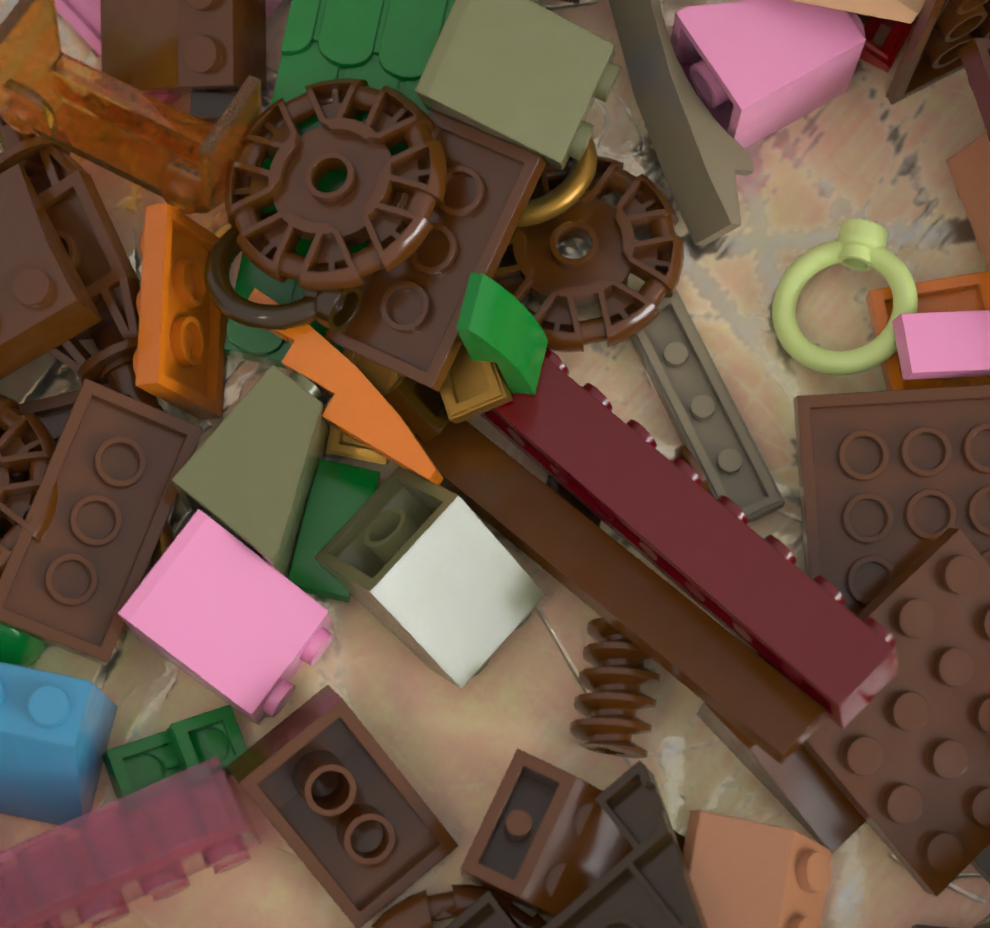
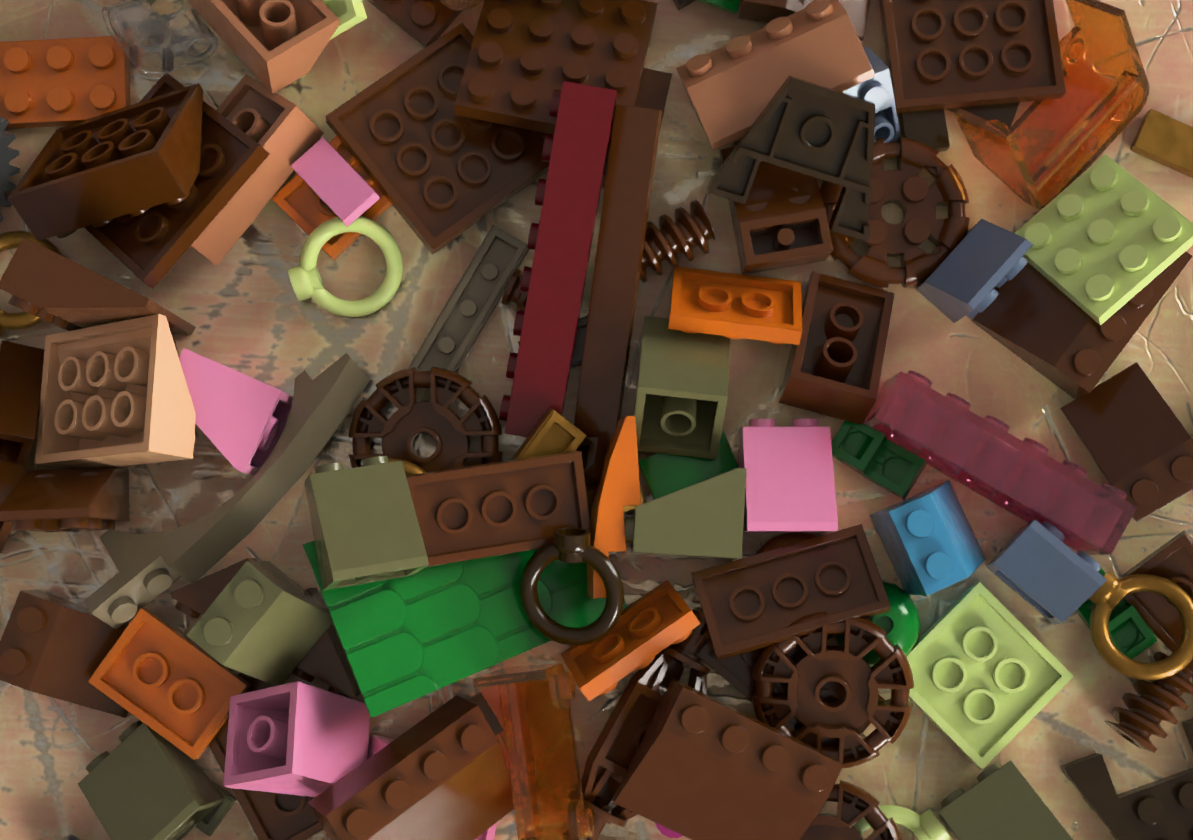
camera: 125 degrees left, 10 degrees up
reddish brown plate [224,78,447,292] -> none
green slope [456,272,548,395] -> none
none -> orange plate [668,266,802,345]

